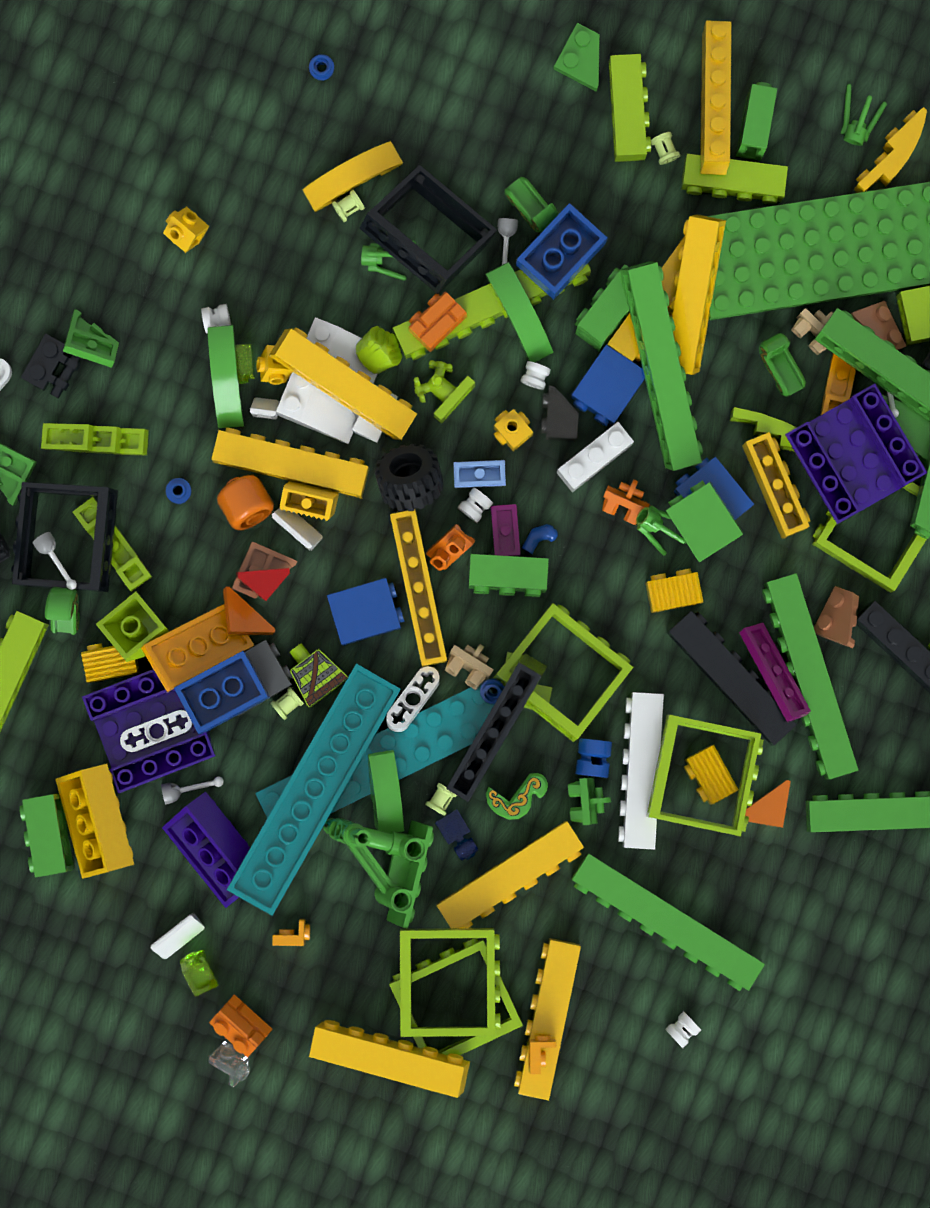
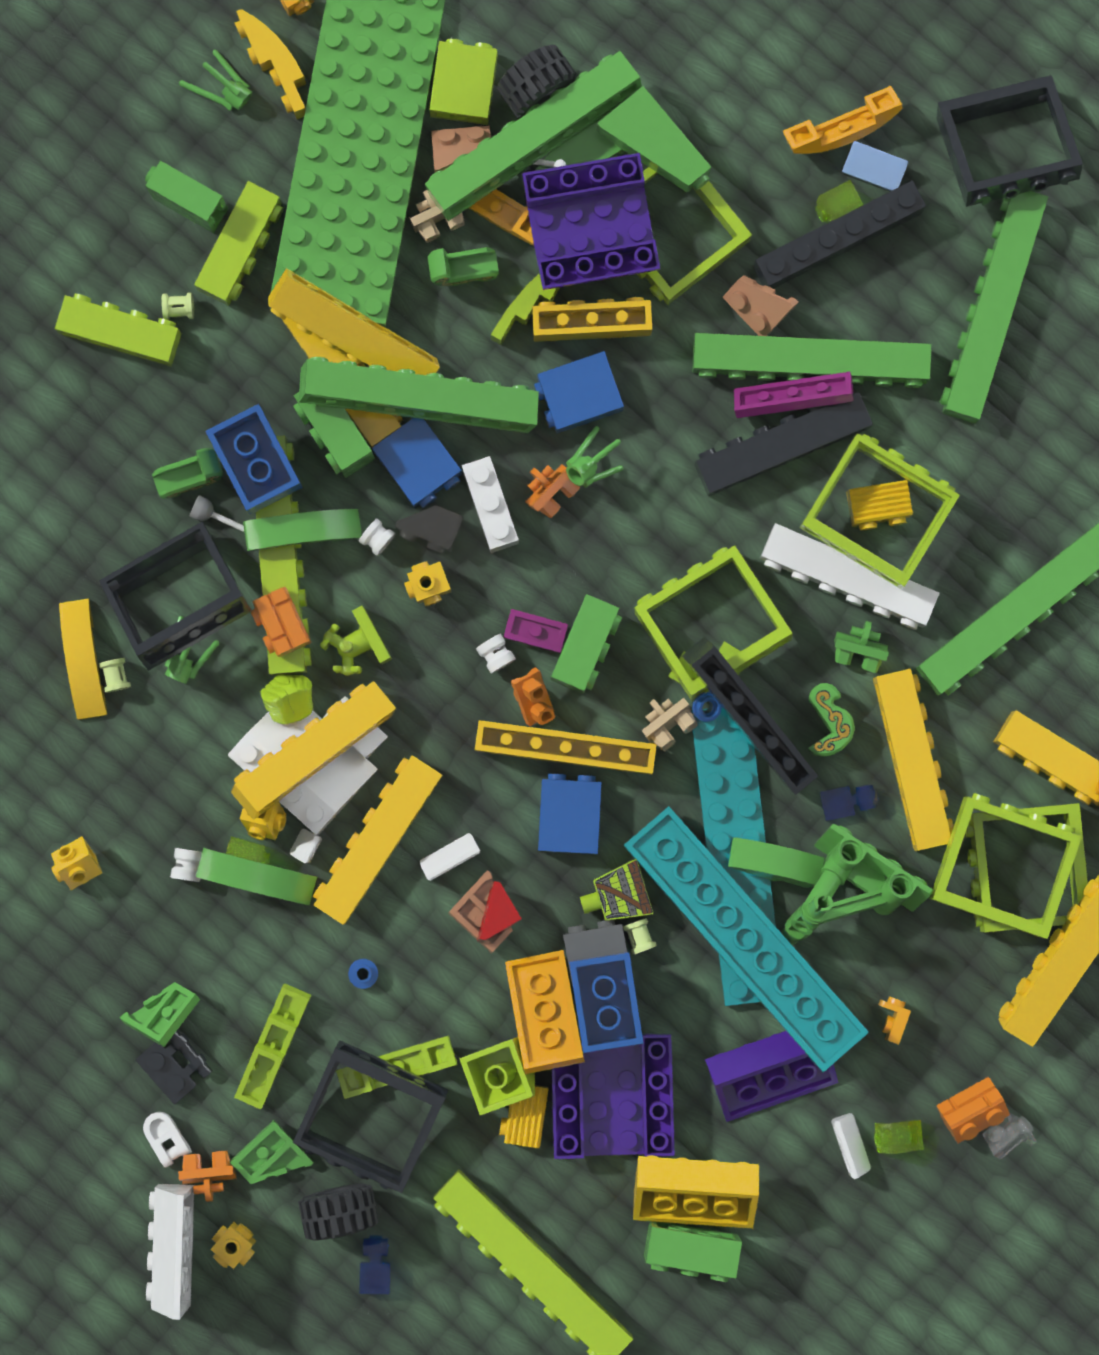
camera: 70 degrees left, 0 degrees up
hinge [33,532,77,590] -> none
bright green animal [45,587,80,635] -> none
white beam [120,710,193,752] -> none
hinge [161,777,224,804] -> none
orange head [217,475,274,530] -> none
orange tile [223,587,275,635] -> none
yellow brick [279,481,339,521] -> none
black tyre [375,444,444,512] -> none
white beam [387,666,439,732] -> none
yellowish green bush [425,783,457,816] -> none
light blue slope [454,460,506,488] -> none
blue arm [522,524,558,554] -> none
bright green wing [553,23,600,91] -> none
blue wheel [575,738,612,778] -> none
yellow brick [646,569,703,613] -> none
bright green brick [666,480,744,562] -> none
yellow brick [700,20,731,175] -> none
orange tile [745,780,791,828] -> none

